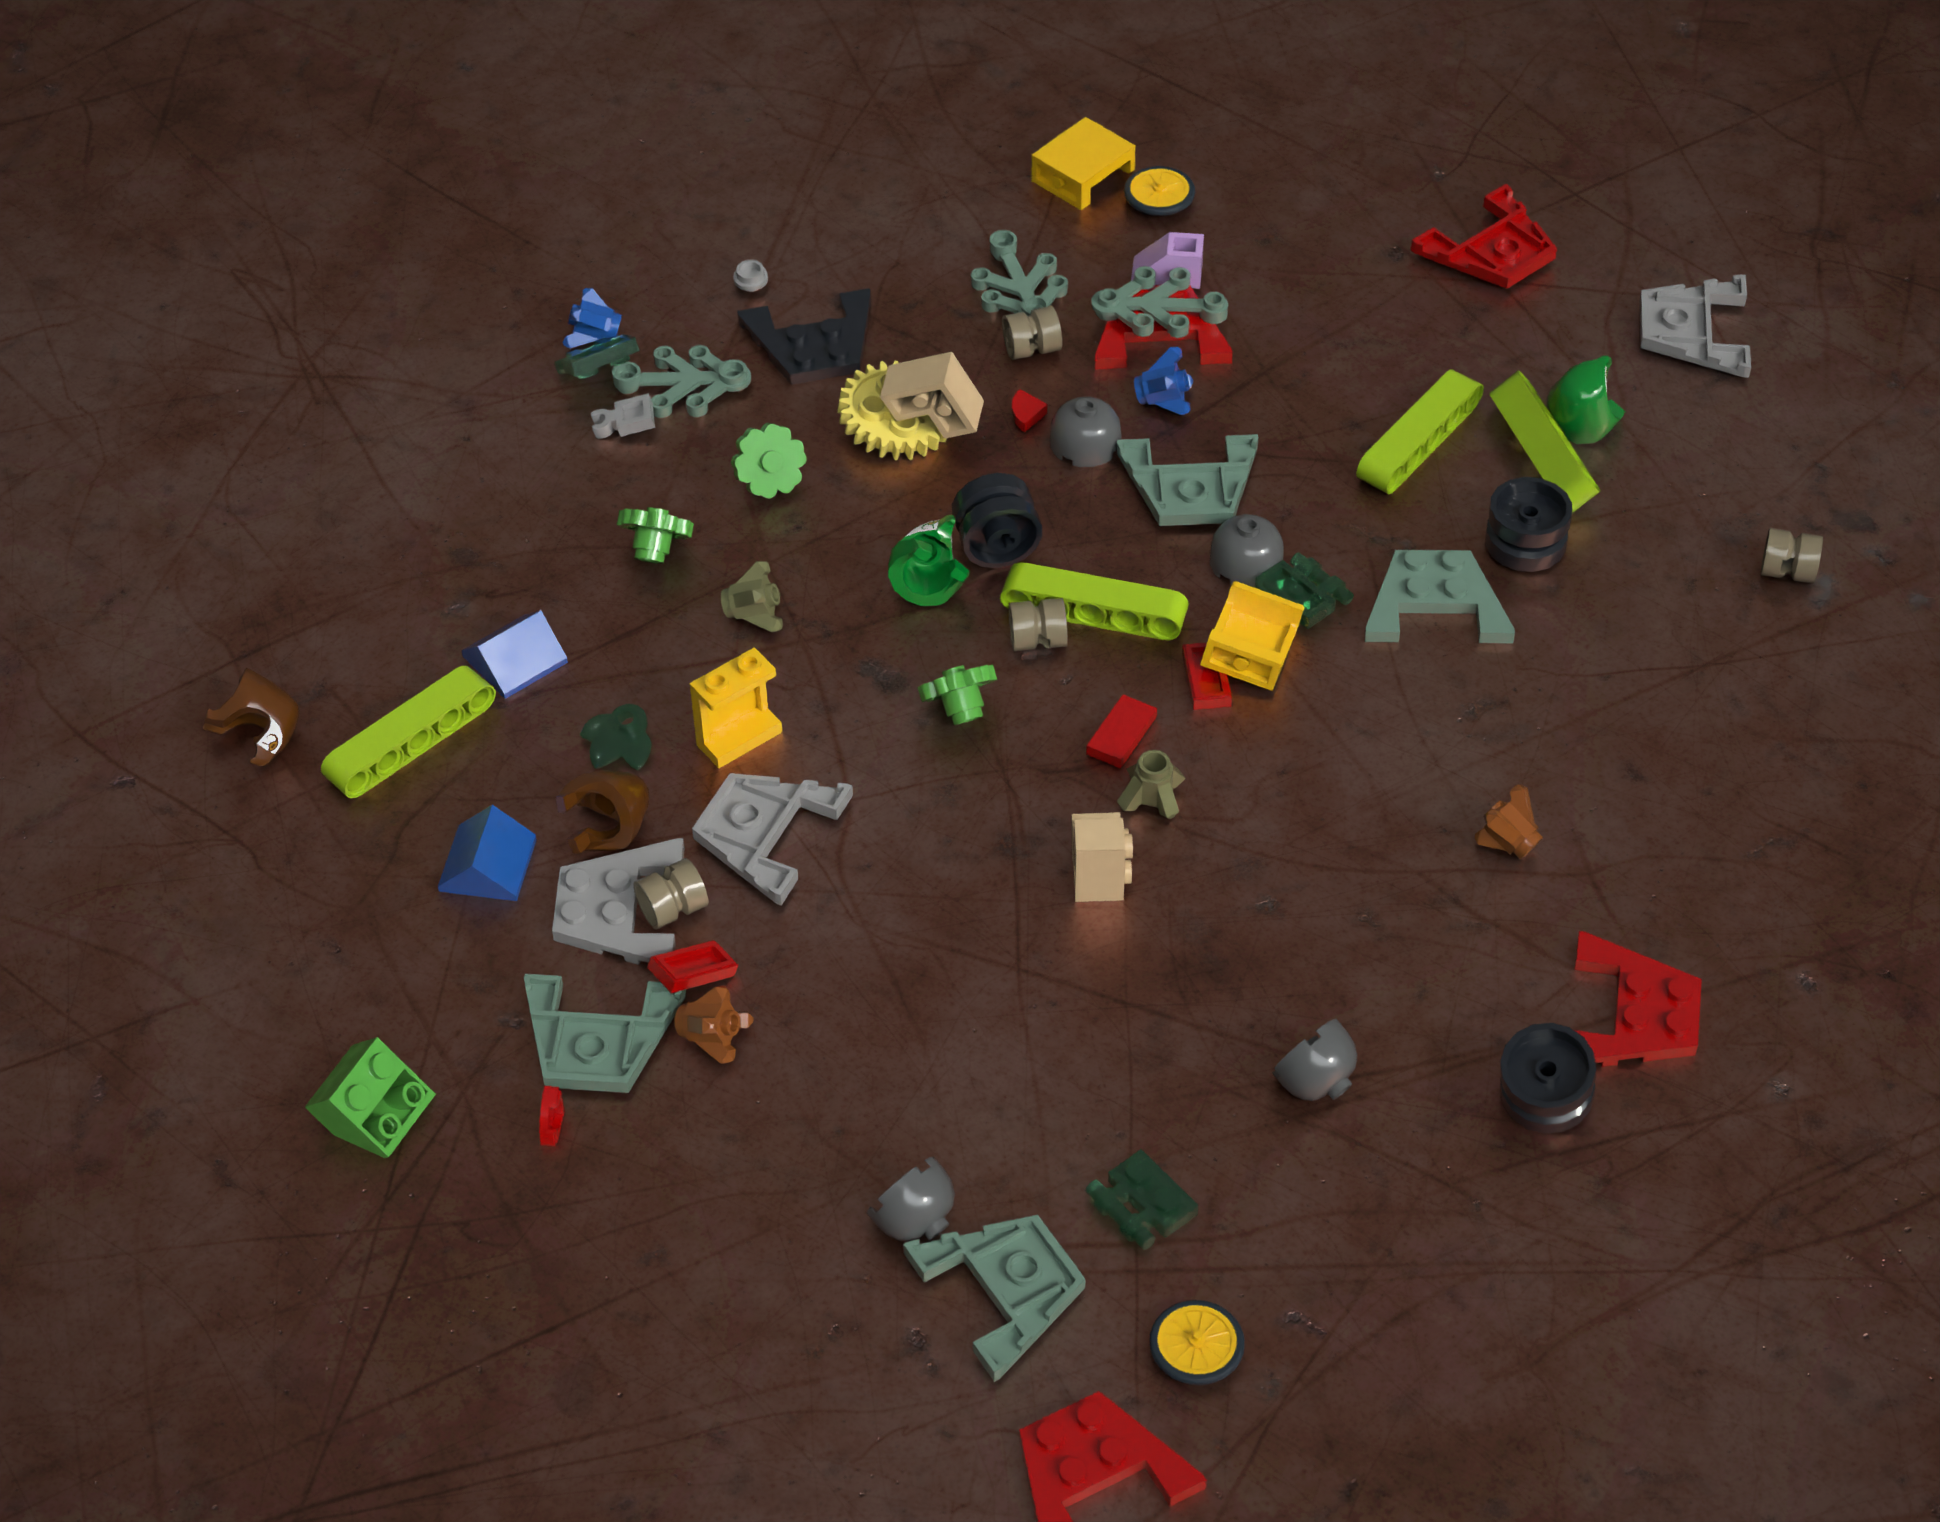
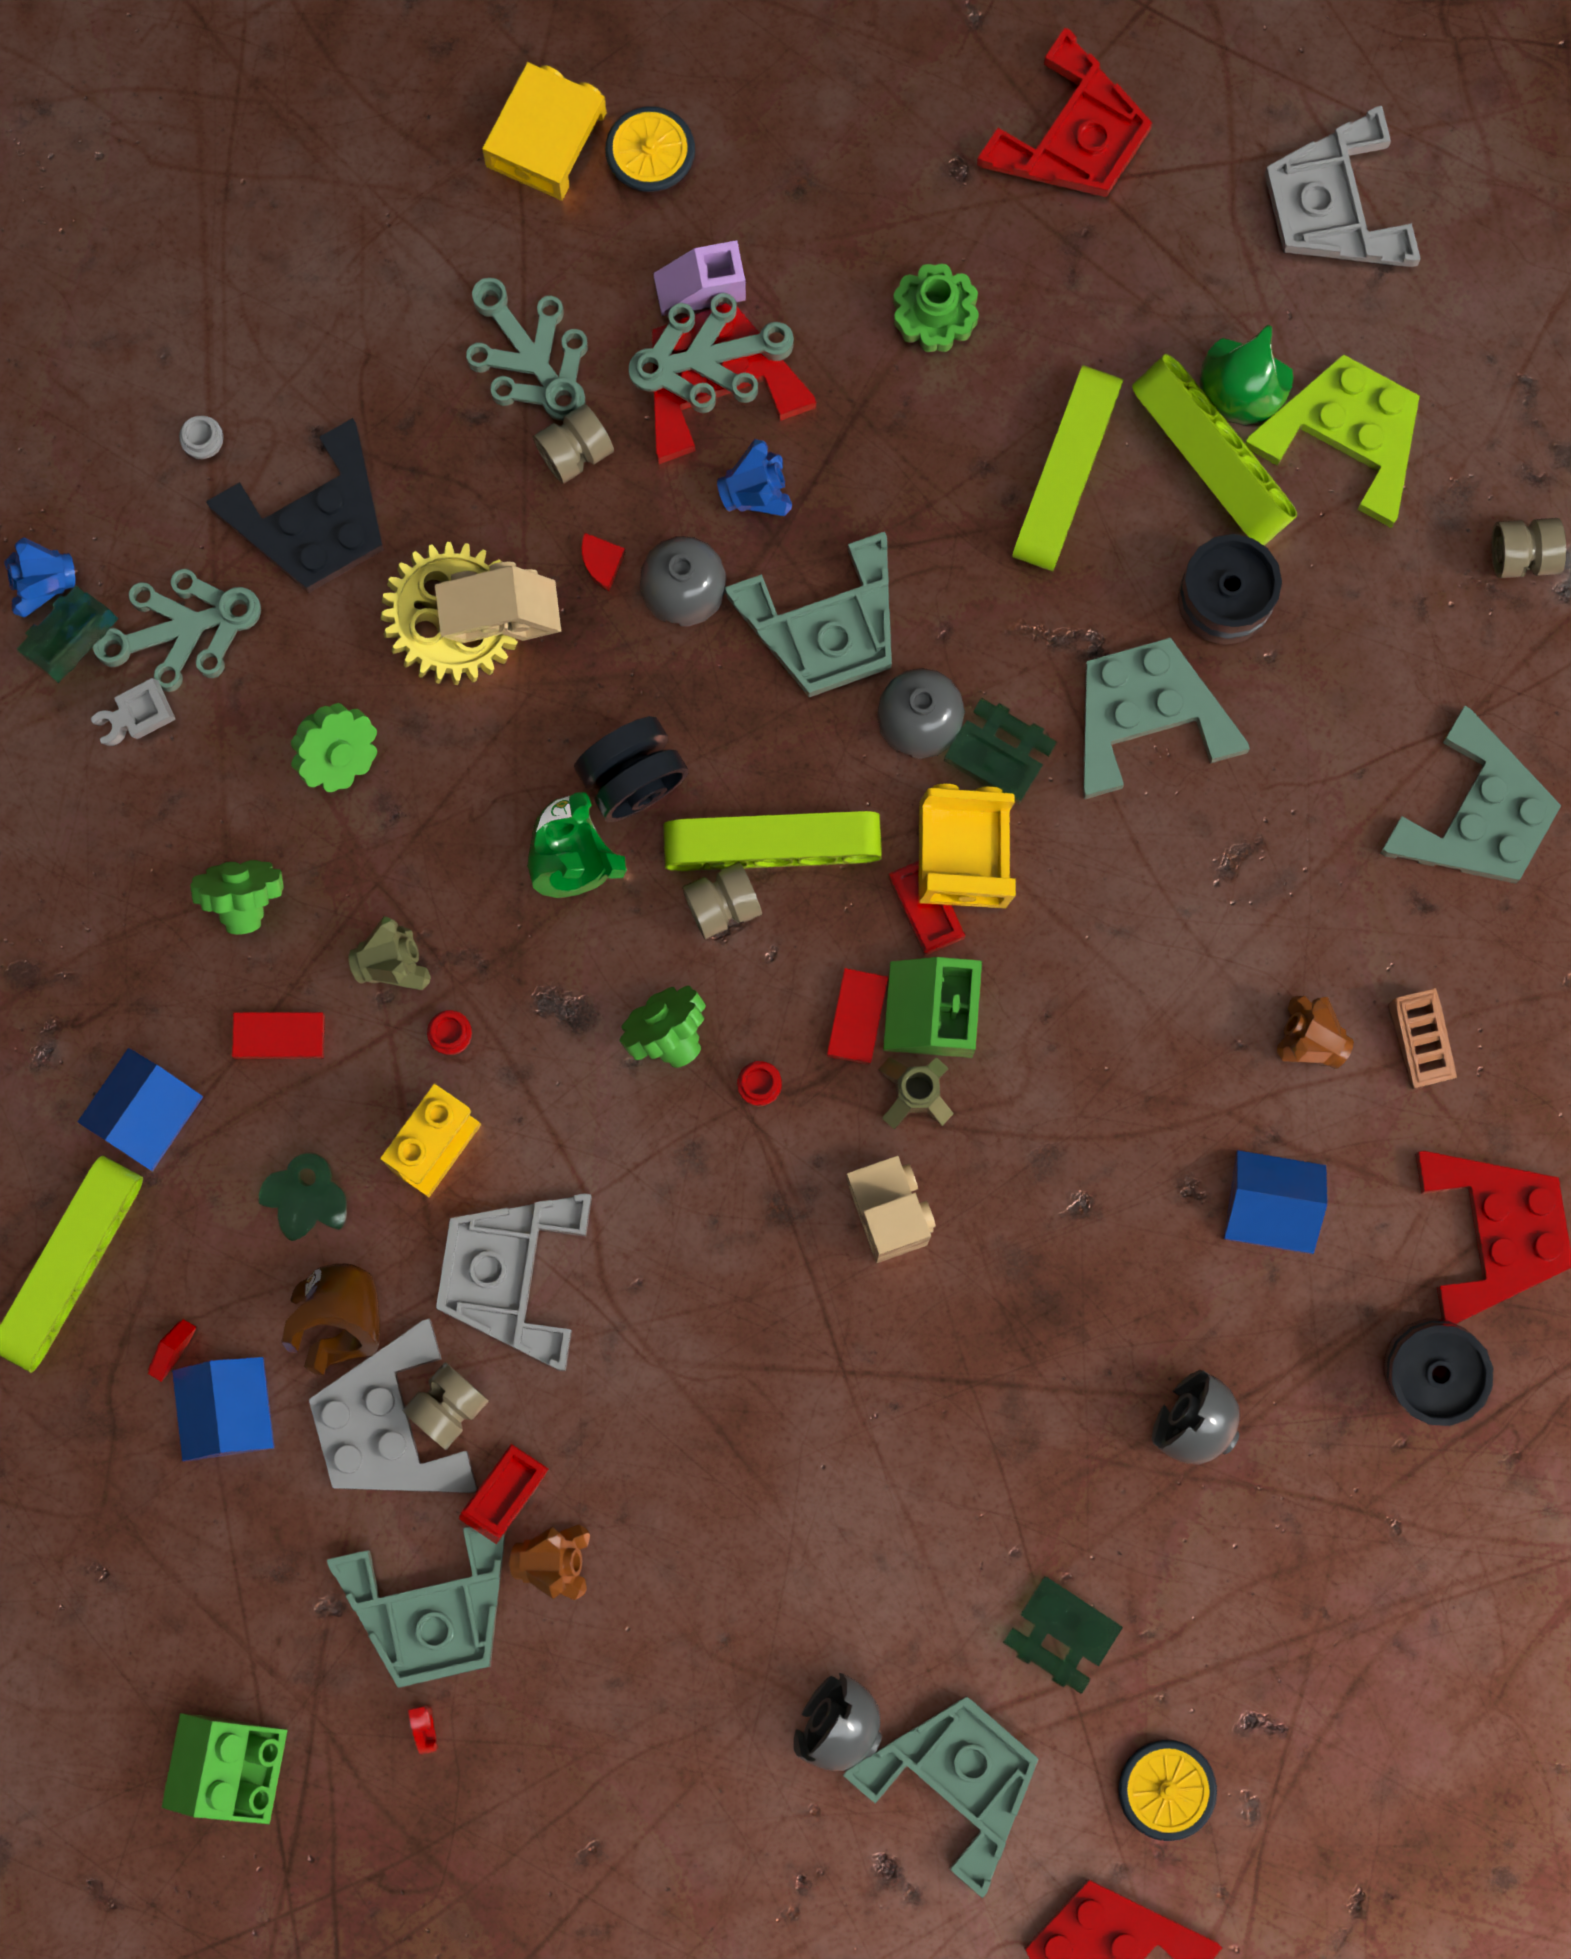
camera: 20 degrees left, 30 degrees up
none -> red tile [148,1319,197,1382]
none -> red tile [232,1012,325,1059]
none -> red plate [427,1010,472,1055]
none -> red plate [737,1061,782,1106]
none -> bright green slope [883,957,982,1058]
none -> bright green plant [893,264,979,352]
none -> blue slope [1223,1150,1328,1255]
none -> lime wing [1245,355,1420,528]
none -> sand green wing [1380,706,1561,884]
none -> nougat slope [1388,988,1457,1089]

